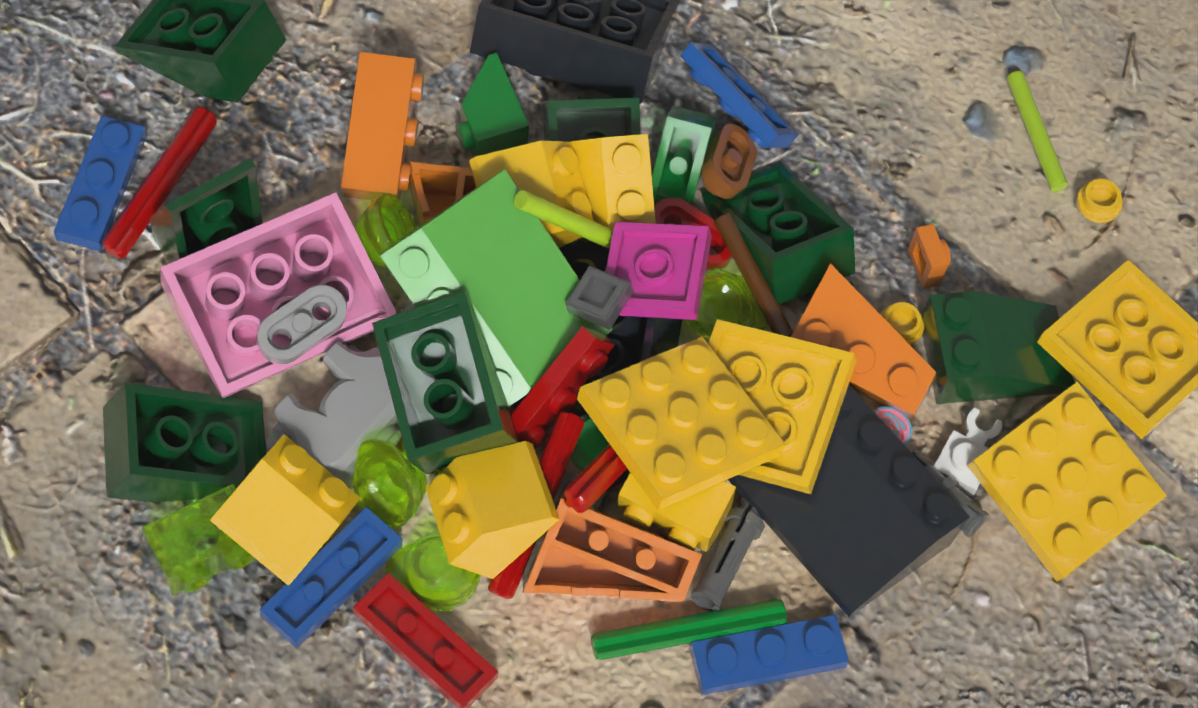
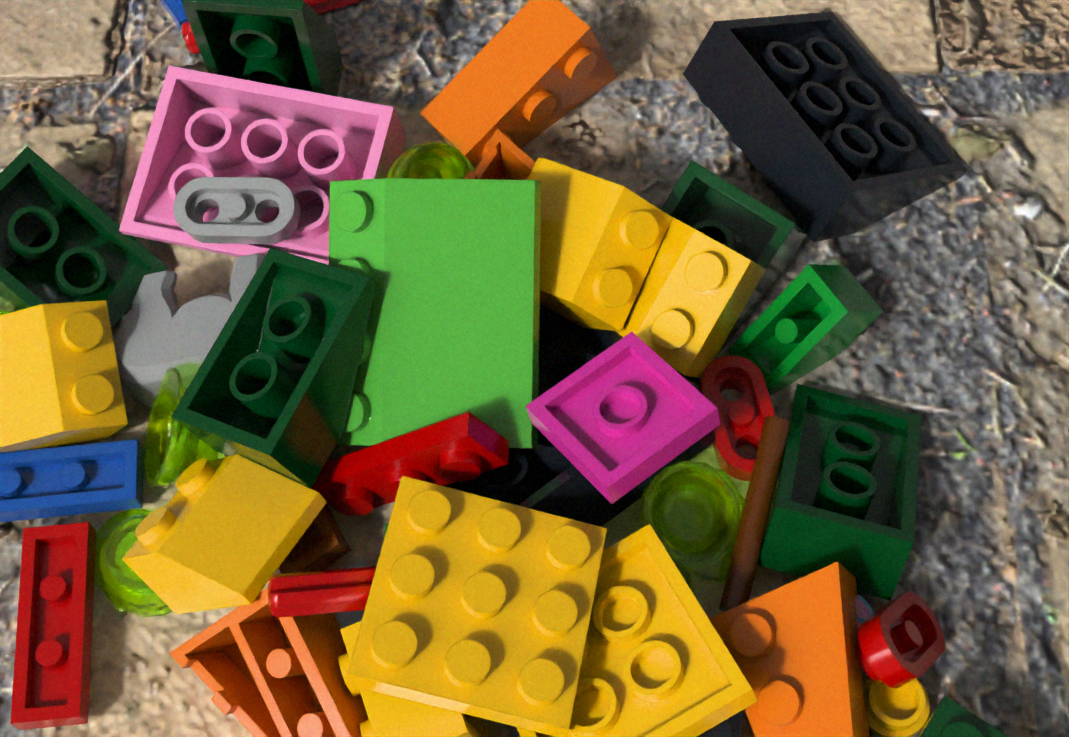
camera: 55 degrees right, 0 degrees up
green slope [456,53,529,158] -> none
red axle [488,411,585,599] -> none
lime bar [514,190,614,249] -> none
flat silver tile [565,266,634,330] -> none
blue plate [680,42,799,148] -> none
dark orange plate [701,123,757,199] -> none
orange plate [908,224,951,289] -> none
none -> red plate [855,592,946,689]

